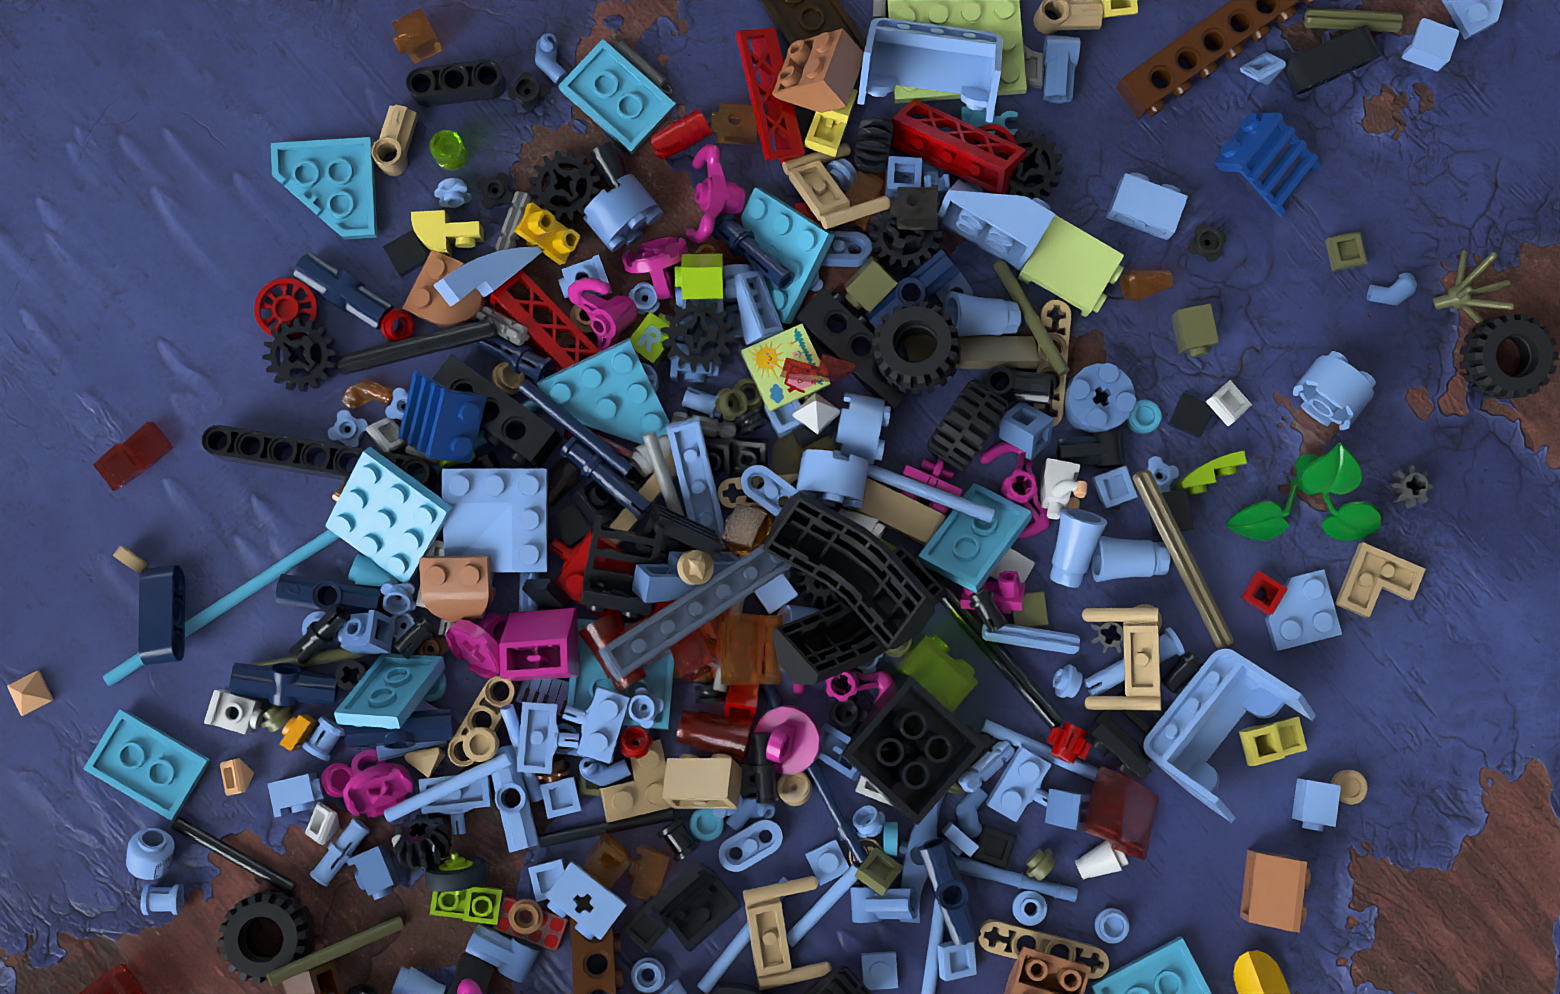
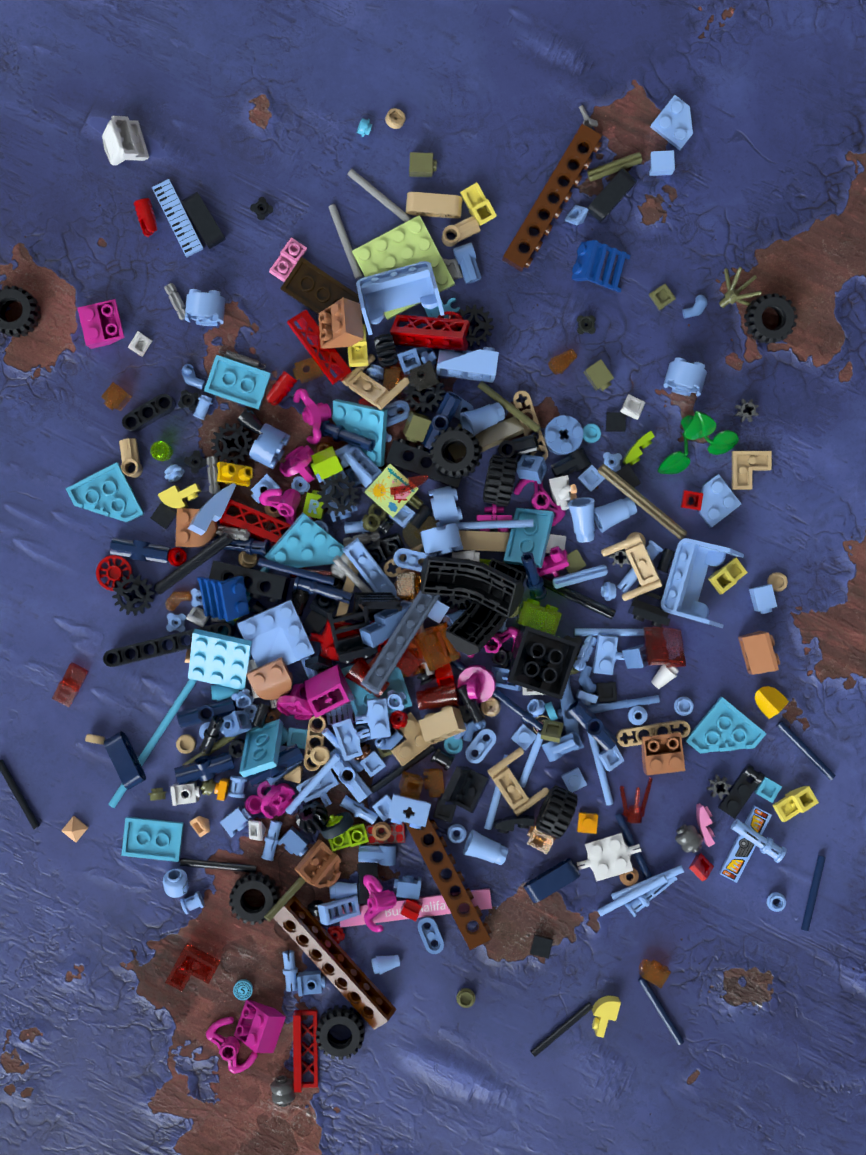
camera: 15 degrees left, 5 degrees up
tan tile [677,549,714,585] -> none
white slope [793,393,840,434] -> none
black pin [968,586,1008,633] -> none
yellowish green panel [1017,215,1124,317] -> none
olive plate [1026,848,1057,881] -> none
red gear [1046,722,1092,765] -> none
light blue brick [1106,173,1188,240] -> none
none -> olive plate [148,788,167,801]
none -> tan tile [176,734,196,754]
none -> light blue pin [193,395,213,420]
none -> medium azure plate [287,727,308,749]
none -> nougat slope [294,839,341,888]
none -> light blue pin [340,795,378,825]
none -> dark blue pin [521,552,547,601]

